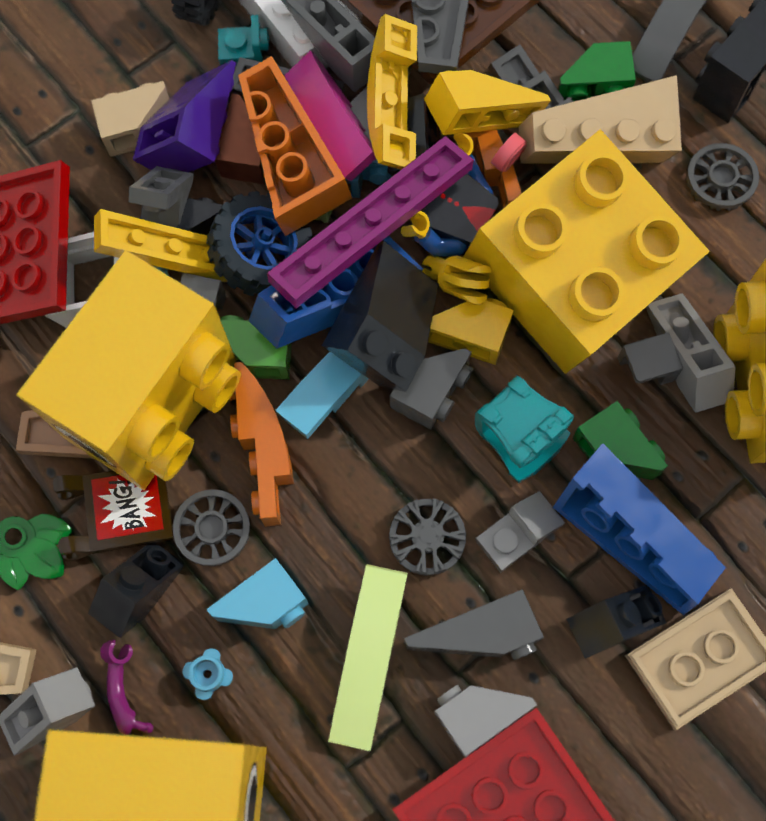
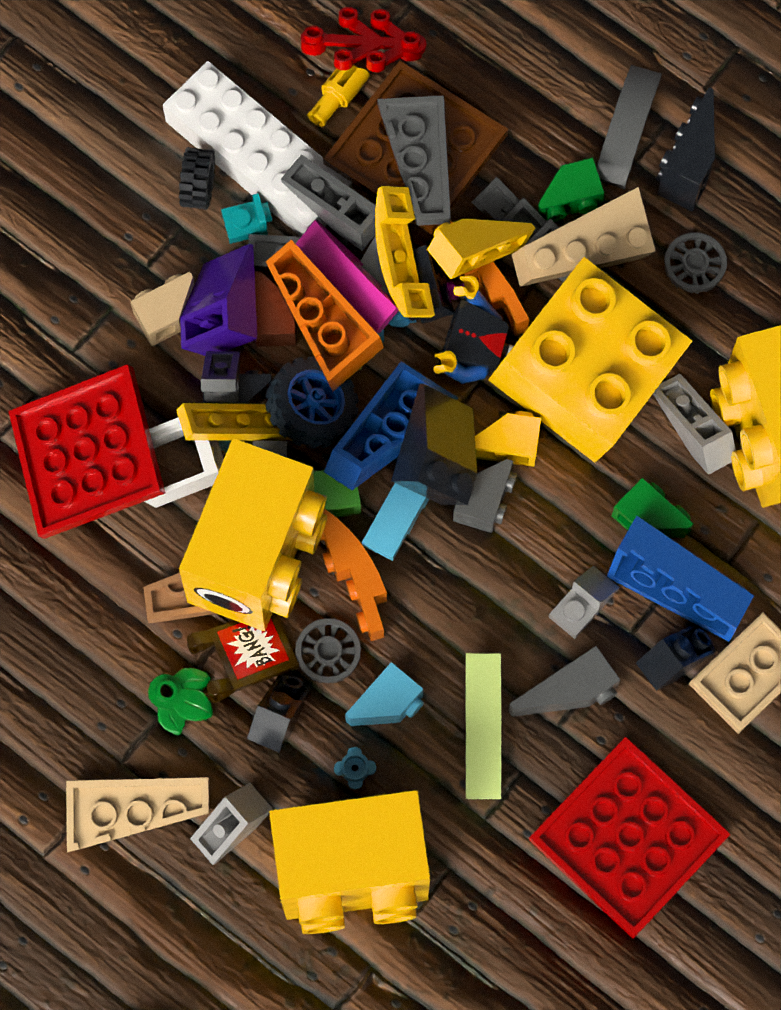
camera: 15 degrees left, 0 degrees up
magenta piece [100,640,153,736] -> none
magenta plate [267,136,474,308] -> none
dark grey wheel [389,498,466,576] -> none
yellow arm [422,255,491,305] -> none
light grey slope [434,685,537,757] -> none
teal piece [475,376,574,483] -> none
coral tile [491,133,527,172] -> none
dark grey panel [617,332,683,385] -> none

